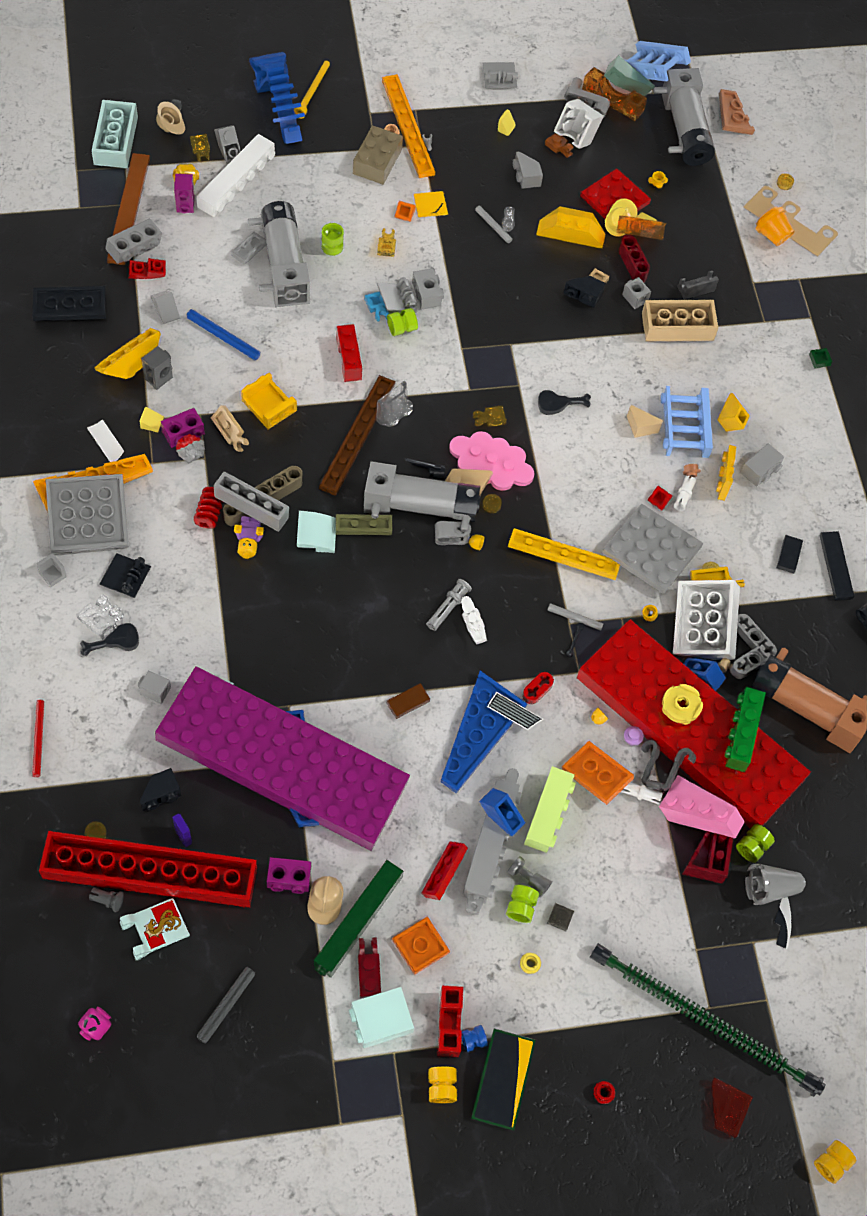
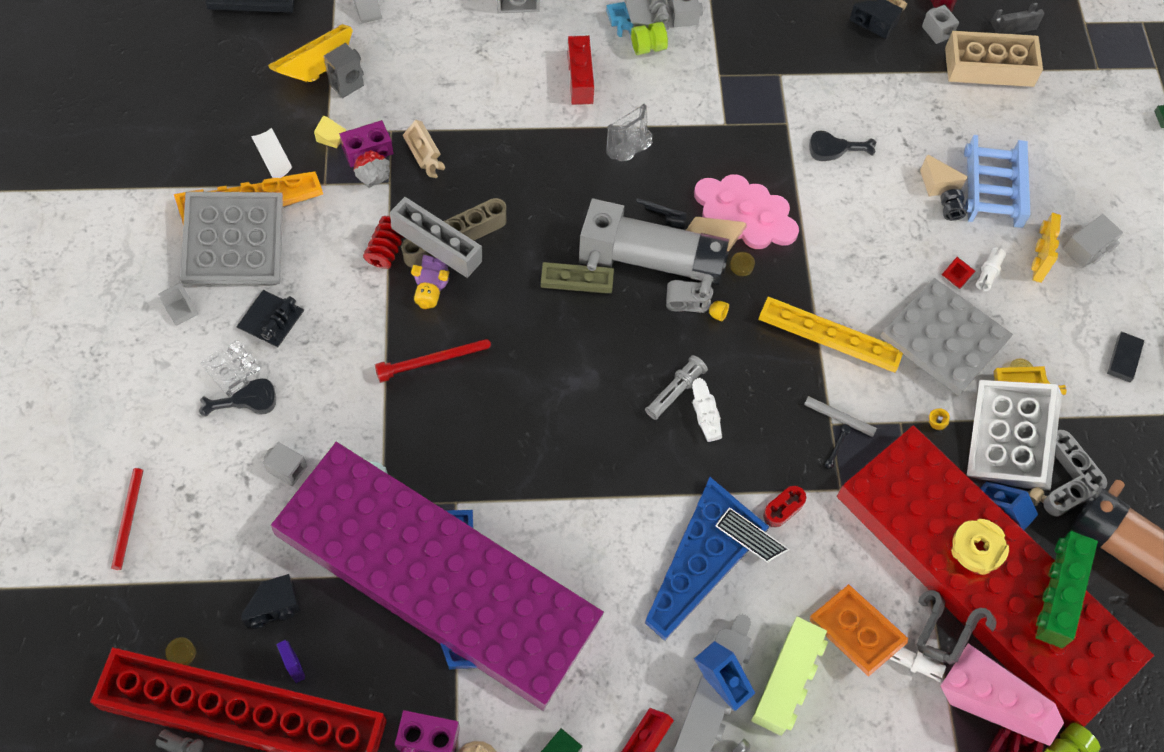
camera: 10 degrees right, 0 degrees up
blue axle [186,309,261,360] -> none
yellow panel [241,373,297,429] -> none
light aqua slope [297,511,336,553] -> none
reddish brown tile [319,375,396,496] -> none
reddish brown tile [386,683,430,719] -> none
clear yellow plate [473,406,506,427] -> none
yellow hinge [591,708,608,725] -> none
lavender plate [624,726,644,746] -> none
nougat plate [683,464,701,478] -> none
yellow slope [717,393,750,432] -> none
none -> red piece [374,339,491,383]
none -> black wheel [940,189,967,221]

